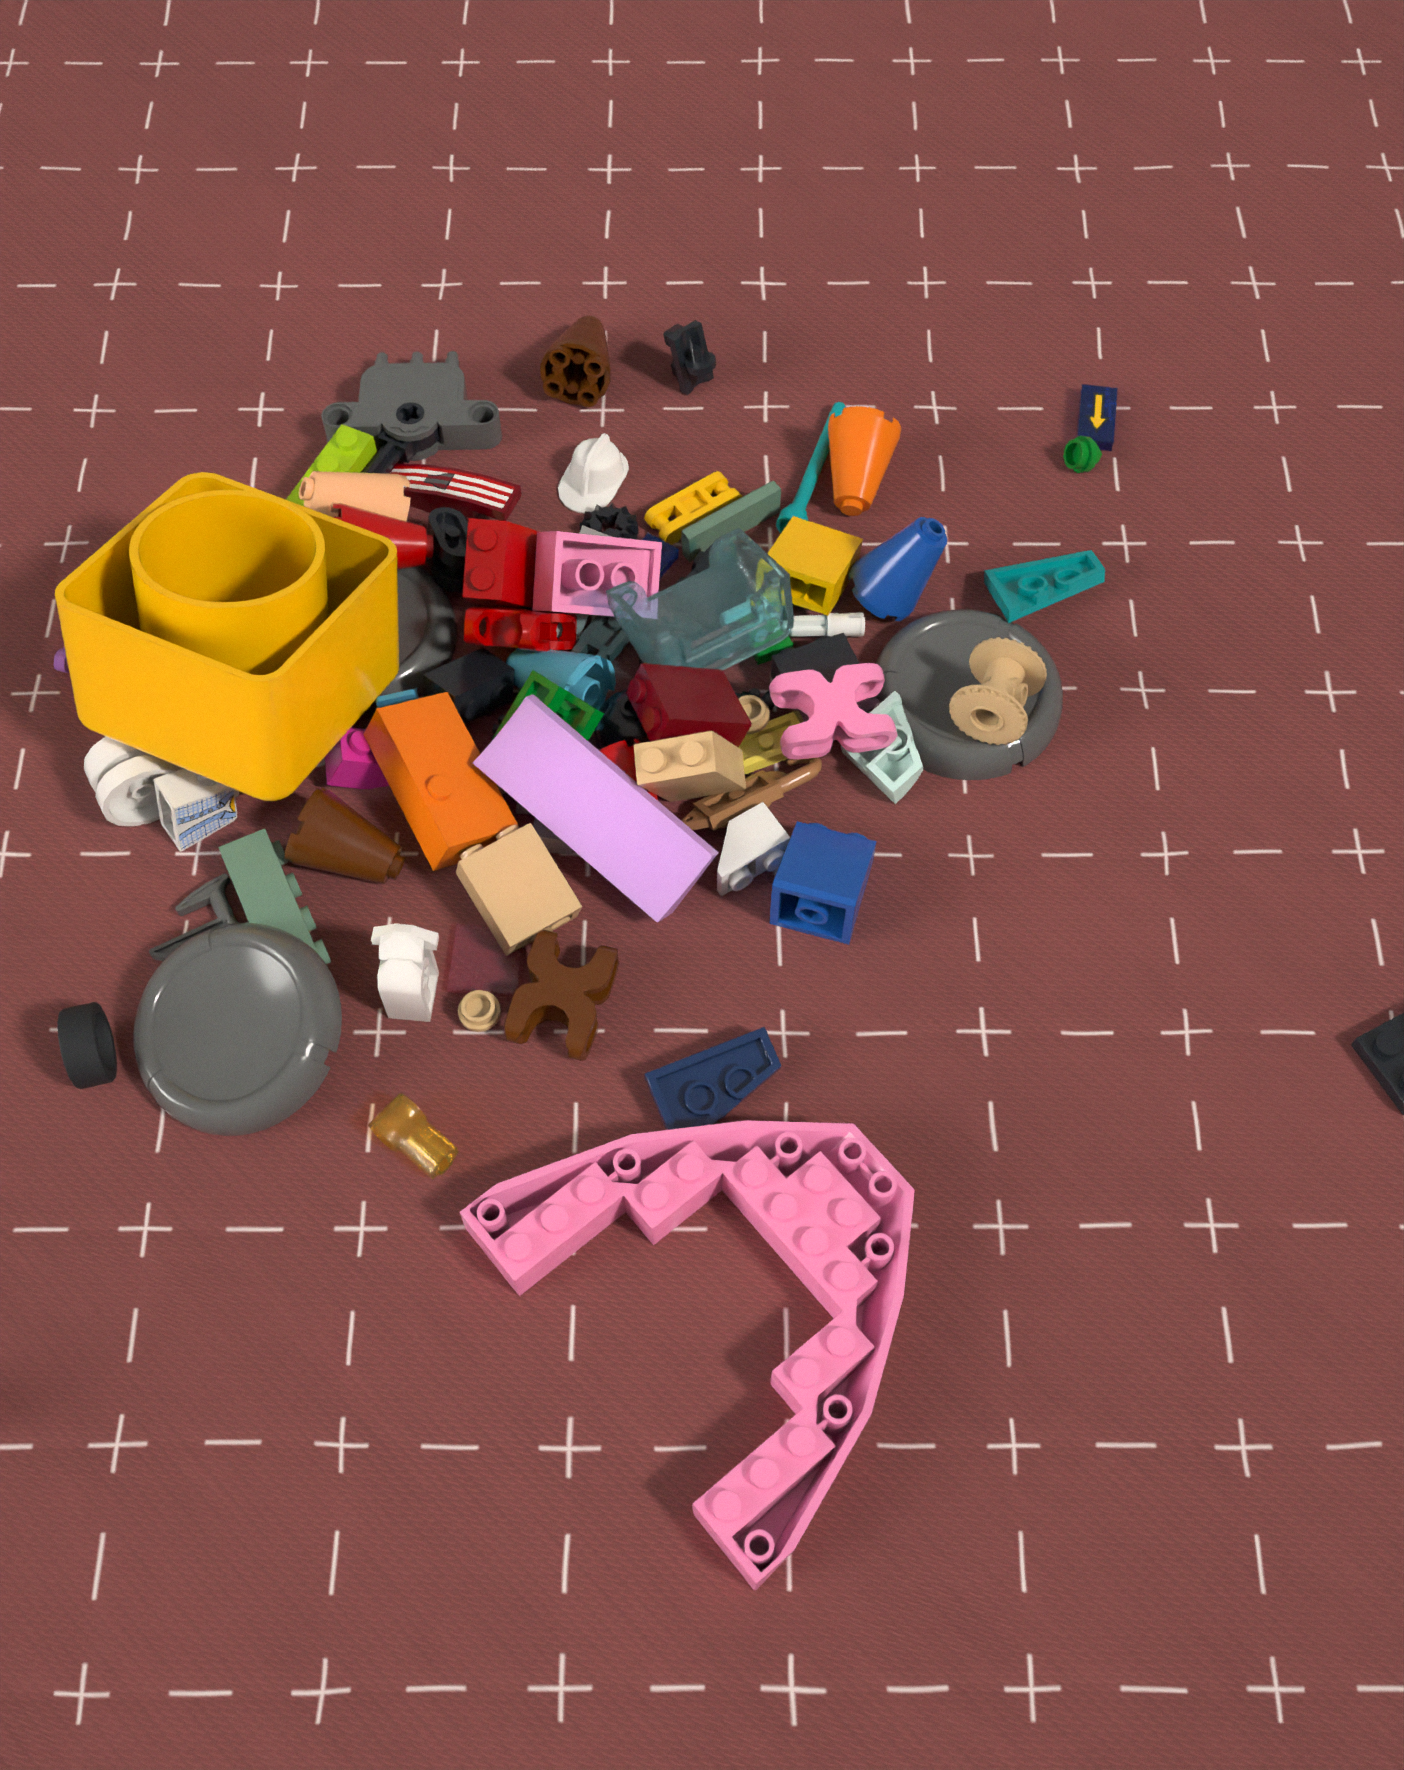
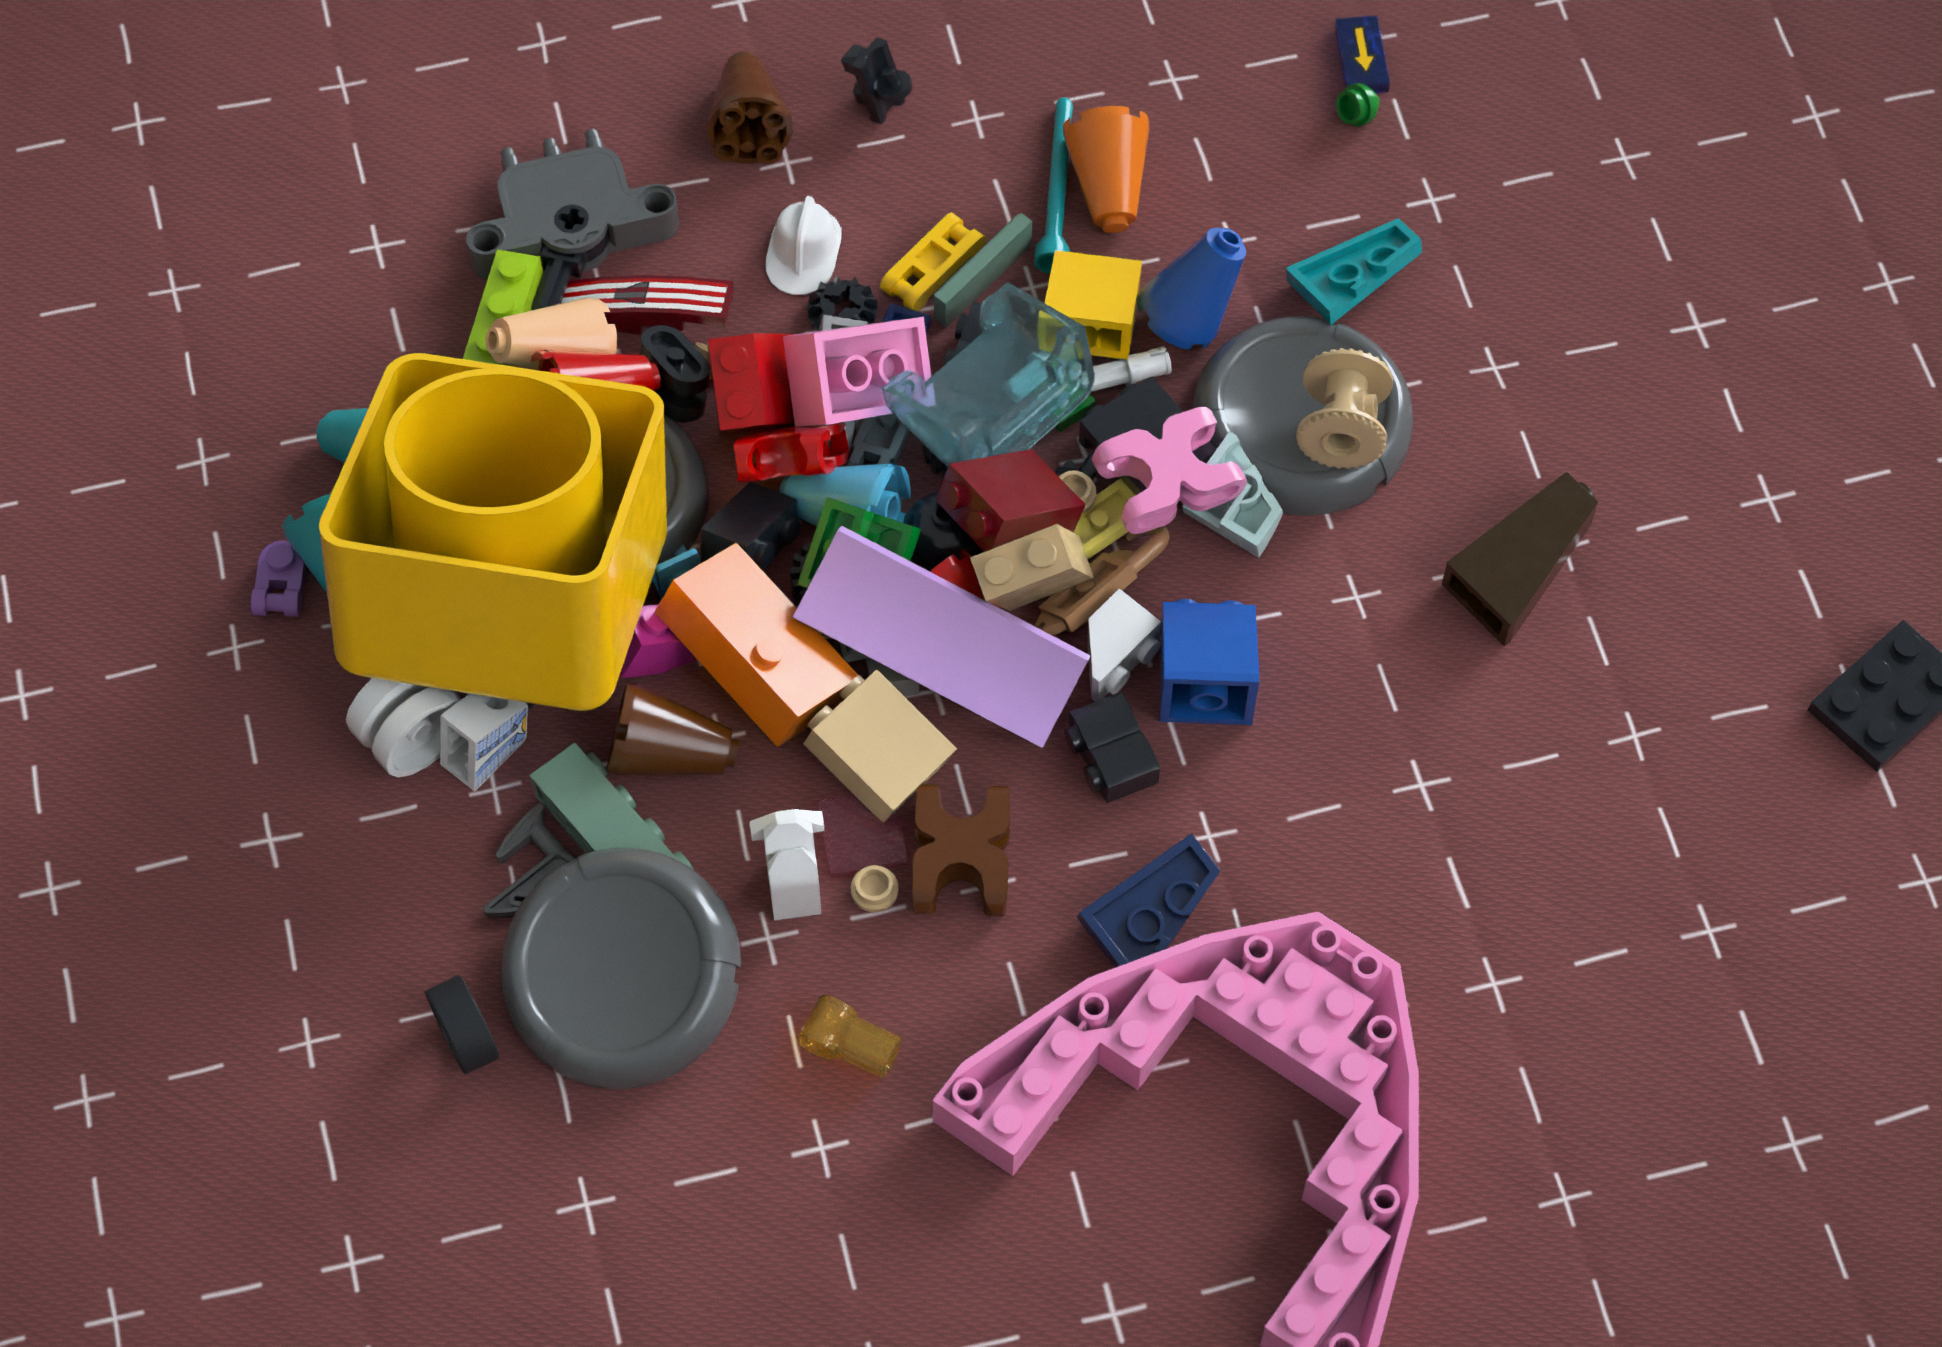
camera: 15 degrees left, 0 degrees up
none -> black brick [1064,692,1160,803]
none -> dark brown slope [1441,472,1598,646]

